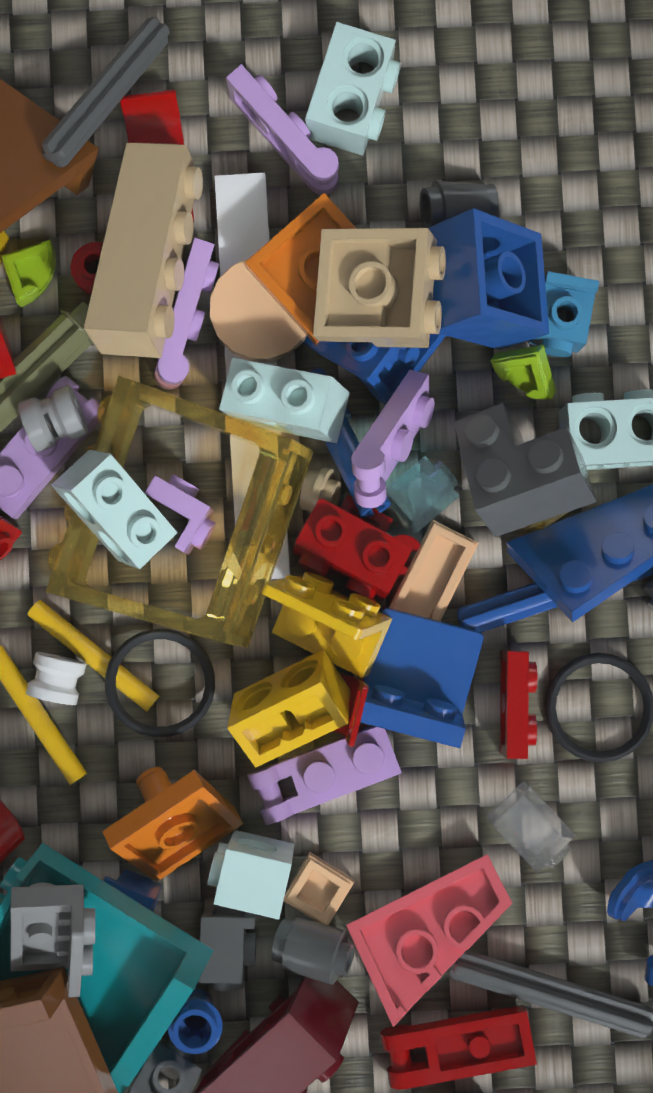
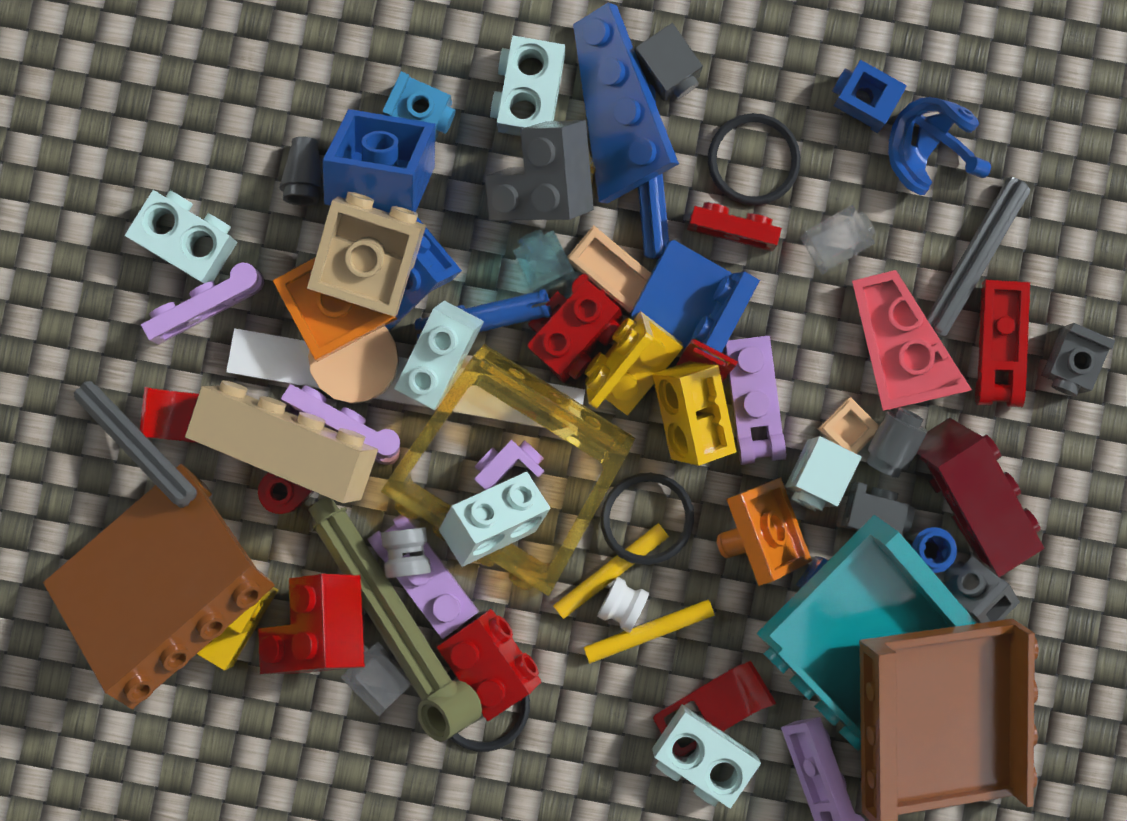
camera: 80 degrees left, 0 degrees up
lime tile [1,240,56,307] -> none
light grey bracket [11,883,95,997] -> none
tan plate [300,467,341,512] -> none
lavender plate [351,370,435,508] -> none
lime tile [490,345,557,400] -> none

